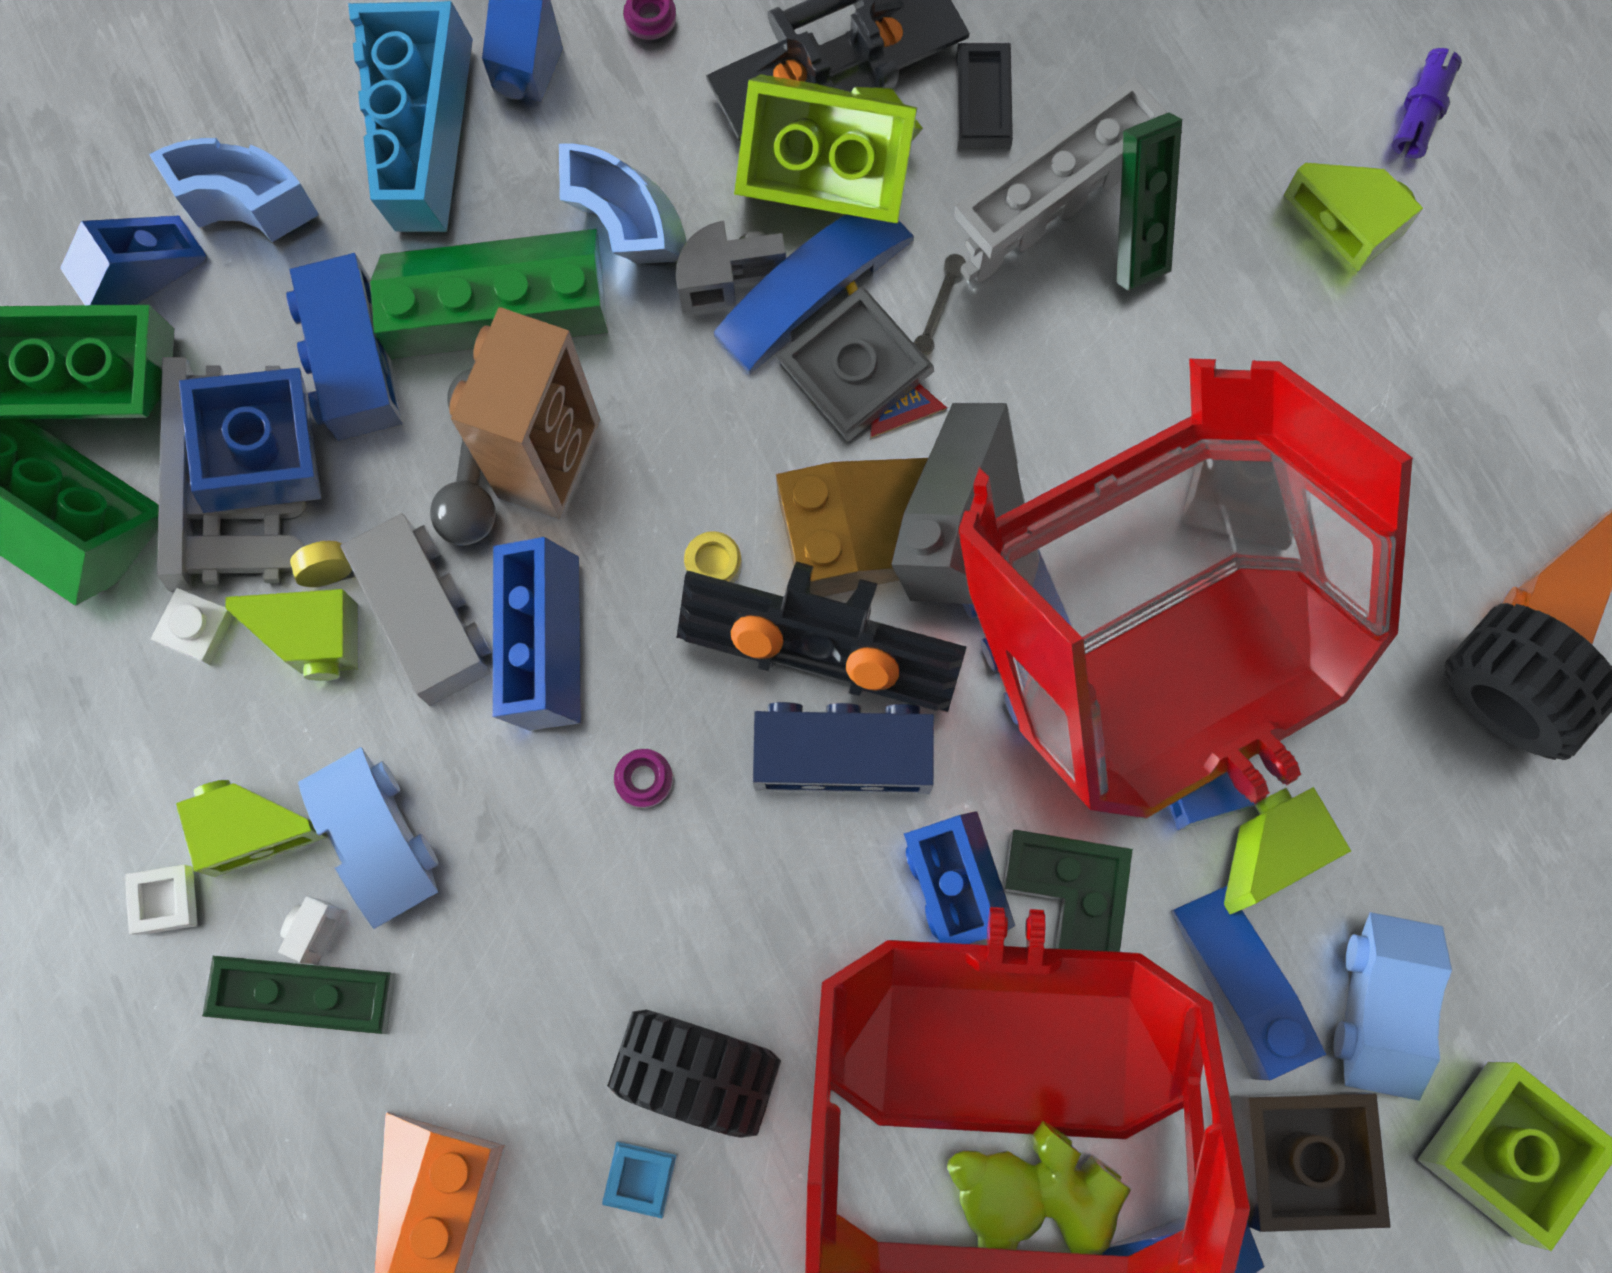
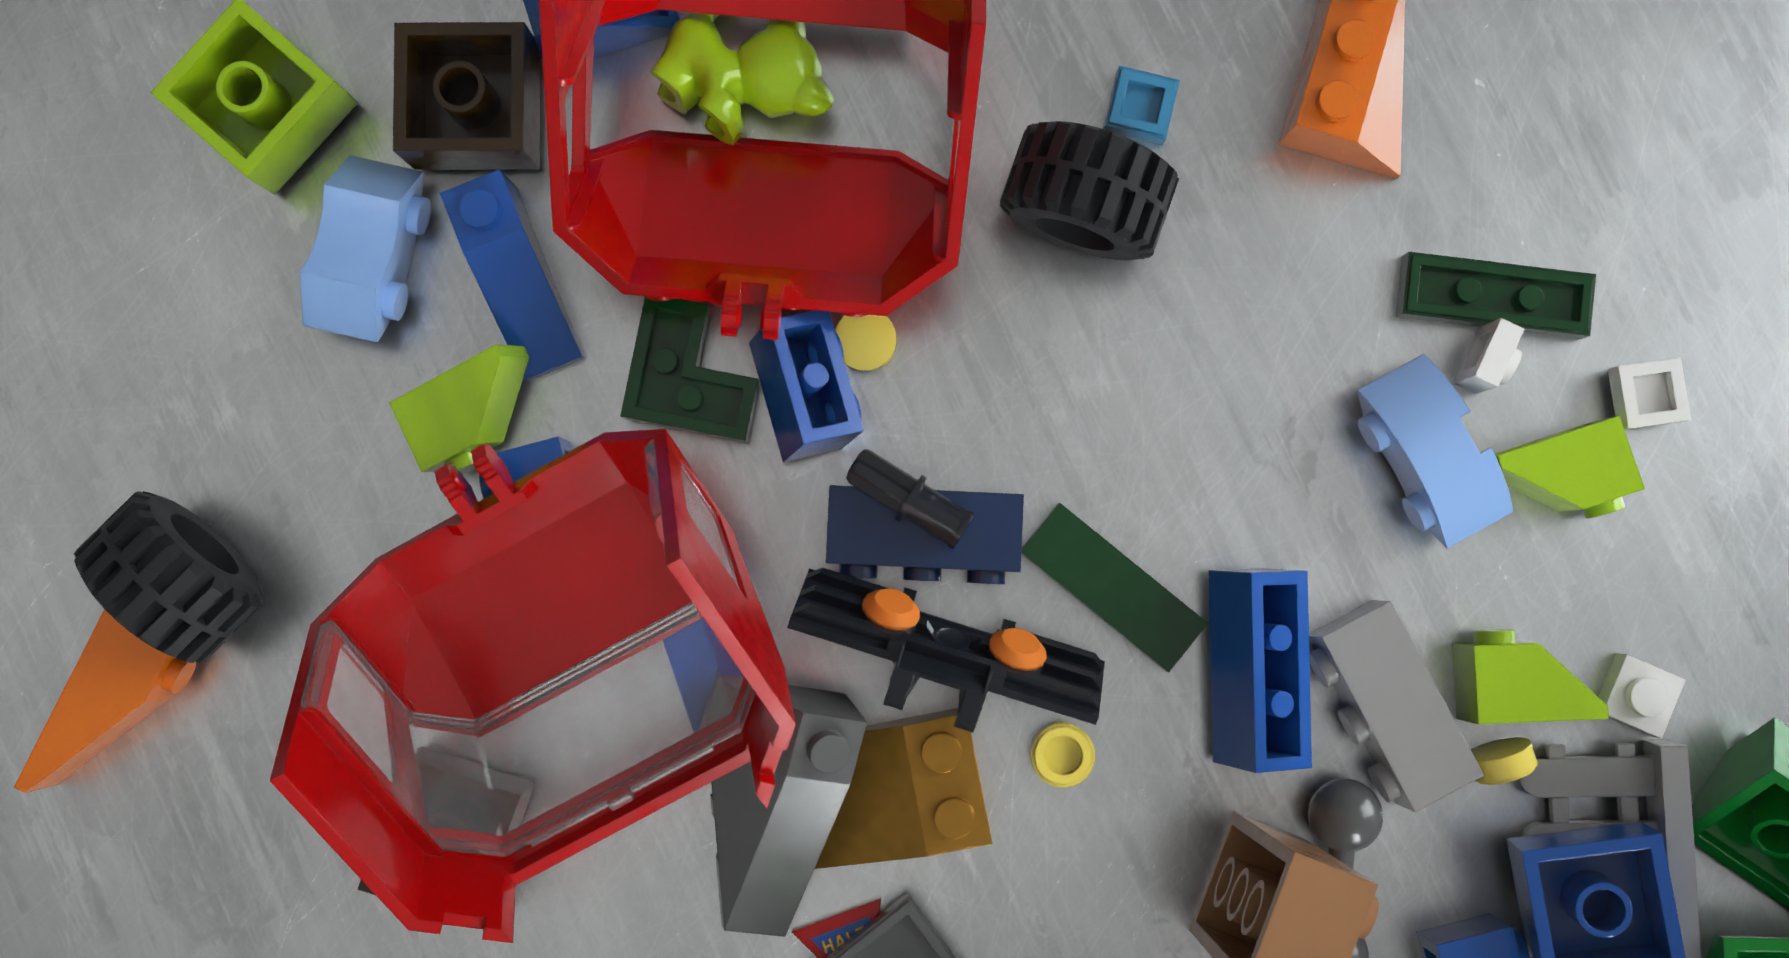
camera: 175 degrees right, 10 degrees up
magenta plate [614,749,673,808] -> none
none -> light yellow tile [835,315,897,372]
none -> black axle [846,449,975,549]
none -> dark green tile [1021,503,1208,673]

